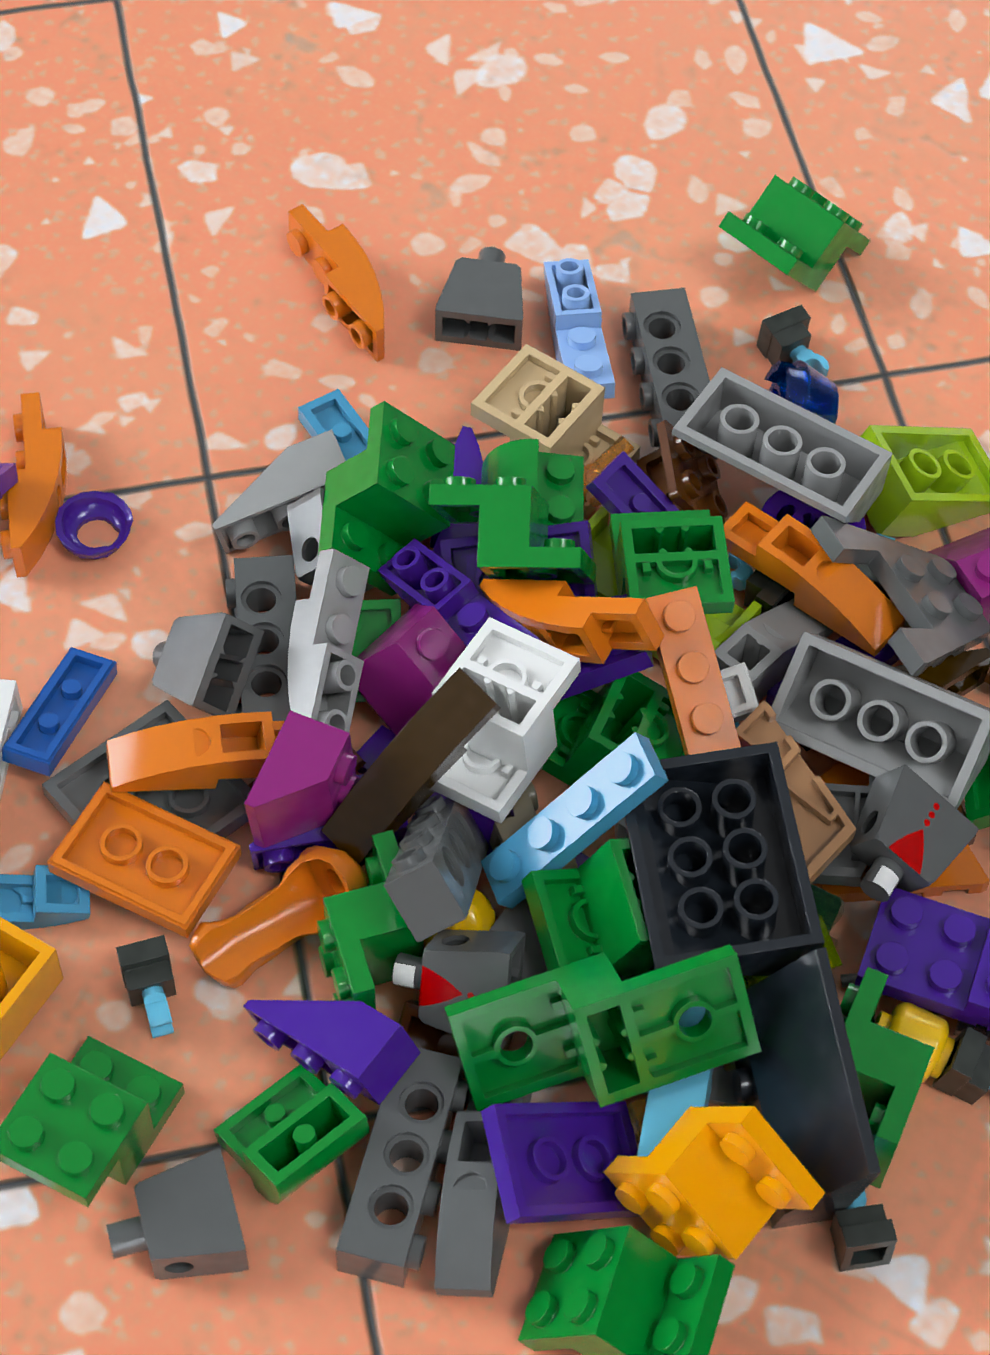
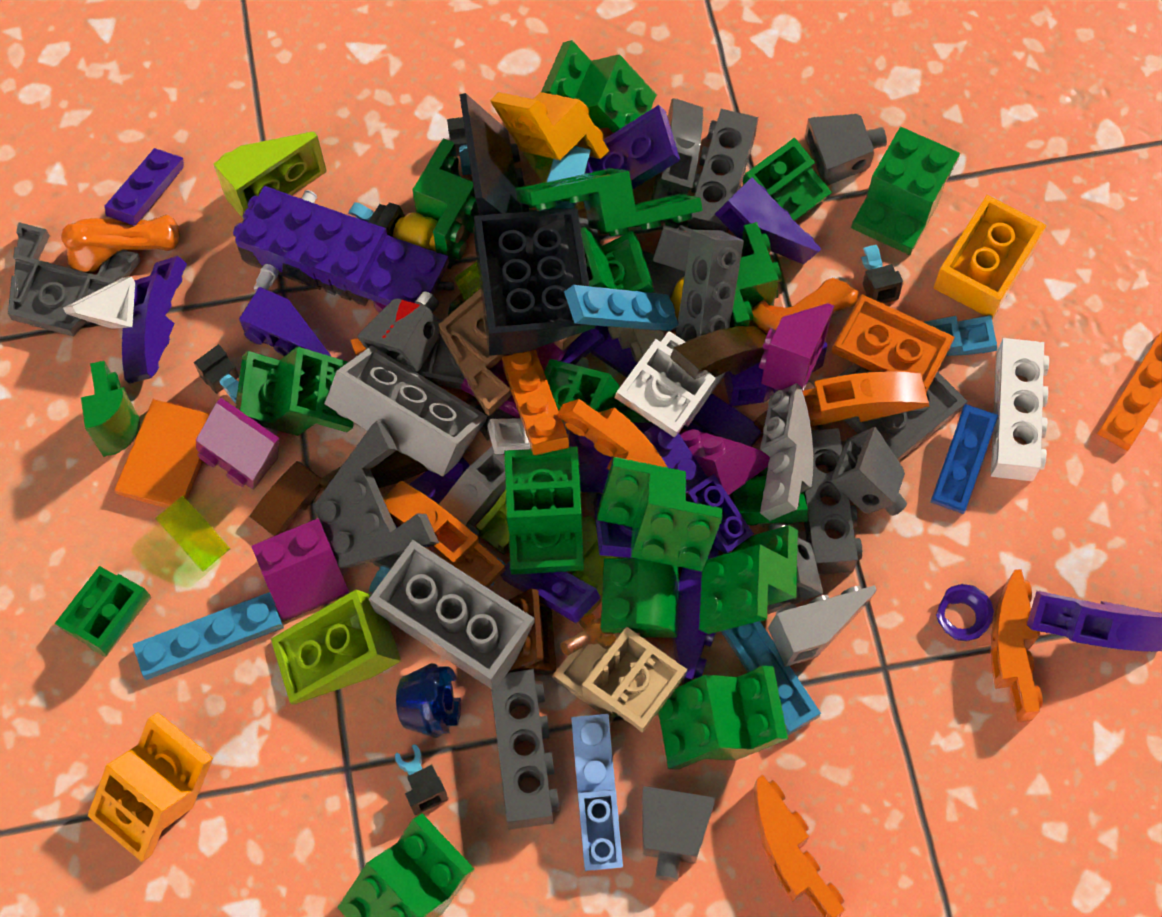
camera: 175 degrees left, 10 degrees up
none -> green bracket [658,666,788,769]

